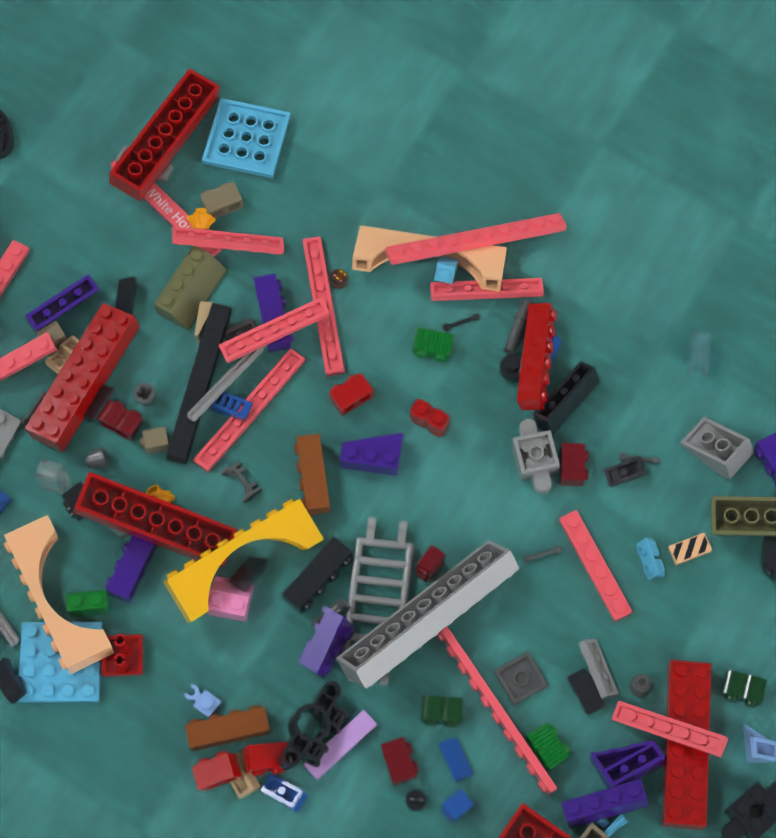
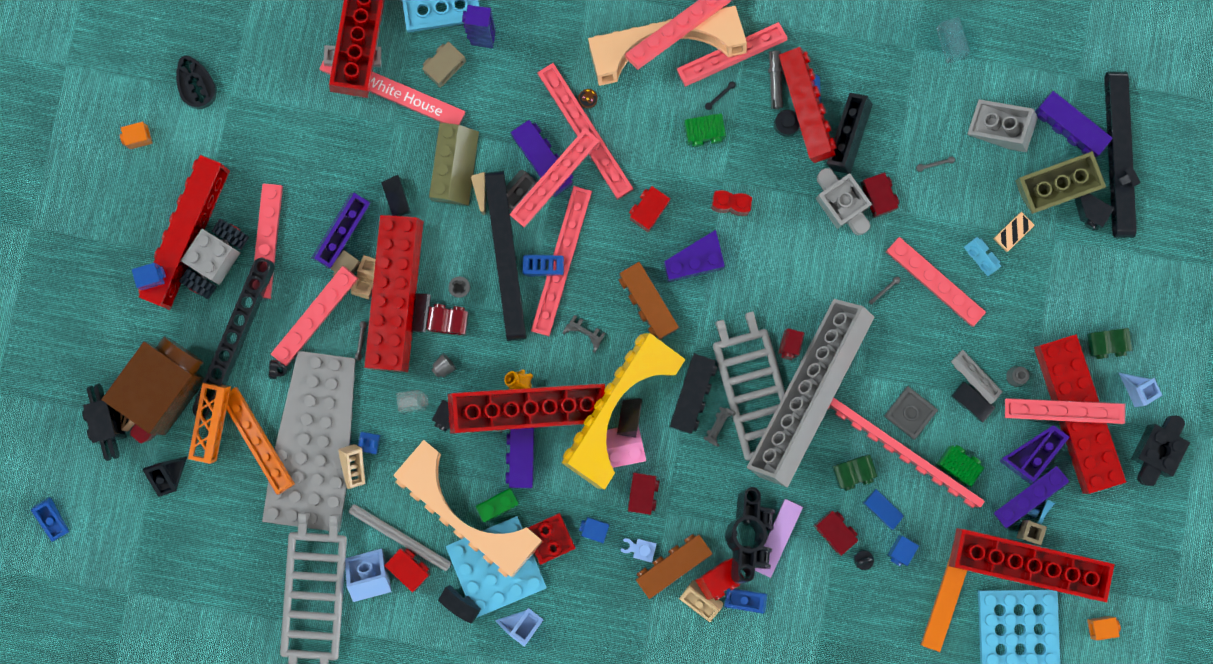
camera: 25 degrees left, 15 degrees up
dark tan brick [140,426,169,455] -> none
coral plate [171,226,284,255] -> none
light orange rock [186,208,215,230] -> none
light grey axle [187,347,264,422] -> none
red brick [192,750,242,791] -> none
wedge [298,605,356,679] -> none
medium azure brick [434,256,459,284] -> none
black slope [603,456,648,488] -> none
none -> dark purple brick [462,5,496,48]
none -> light blue slope [495,608,543,647]
none -> blue brick [579,517,609,543]
none -> dark red brick [628,473,659,515]

